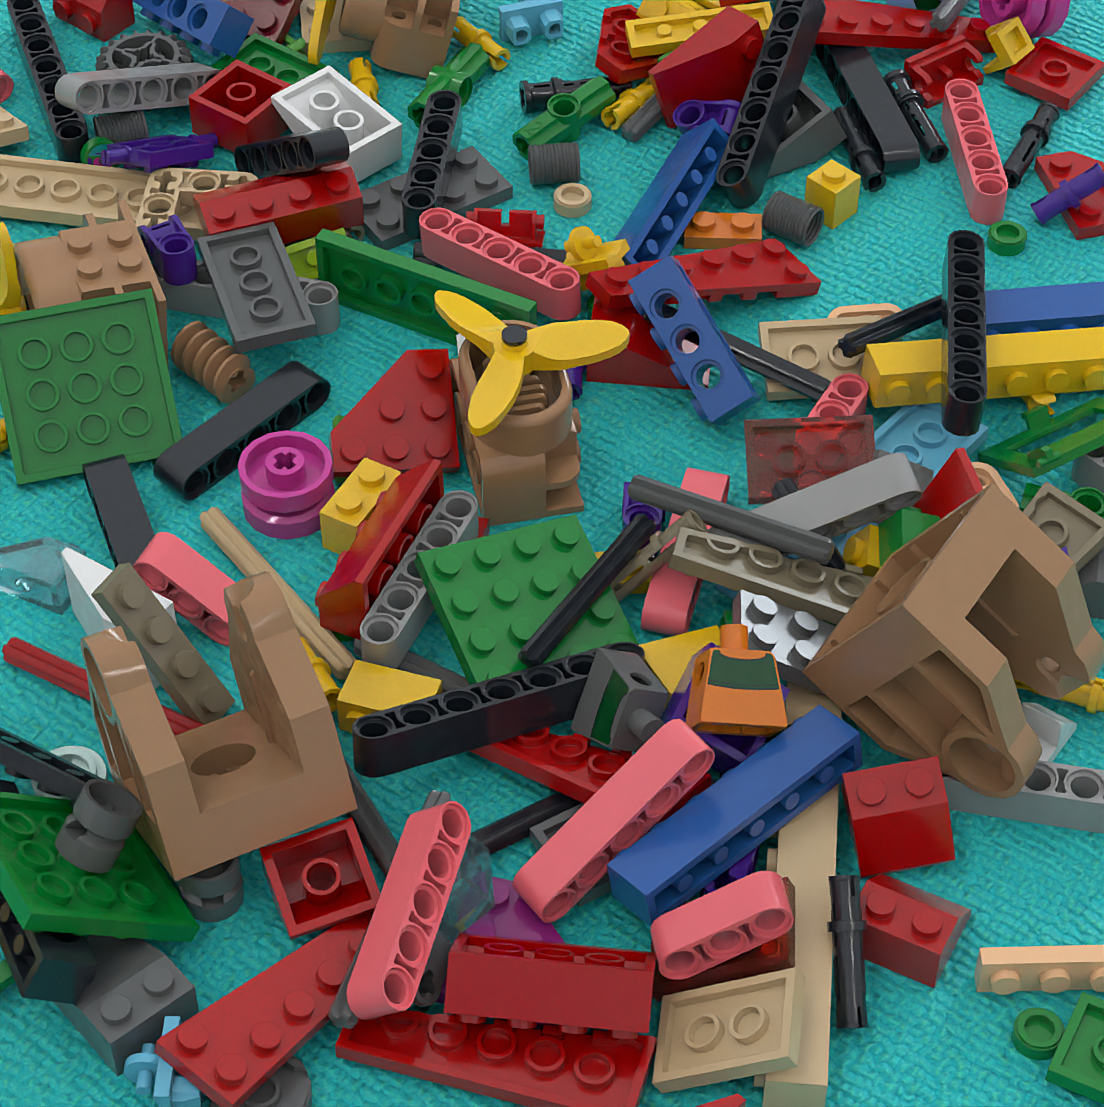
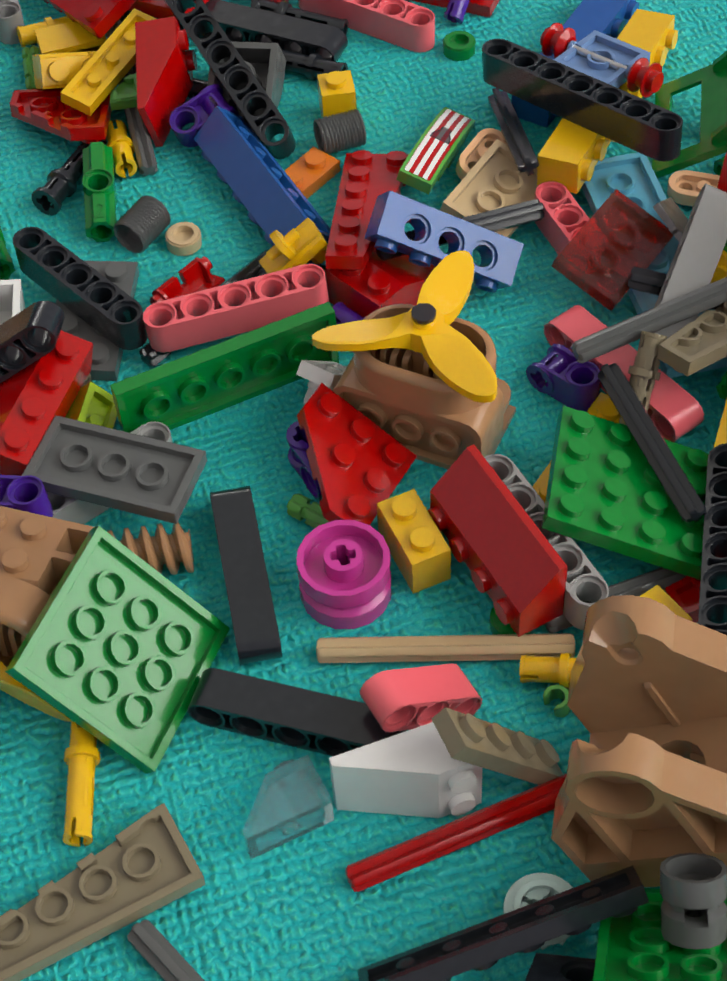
camera: 50 degrees left, 5 degrees up
none -> slope [396,107,476,195]
none -> plate [540,22,664,98]

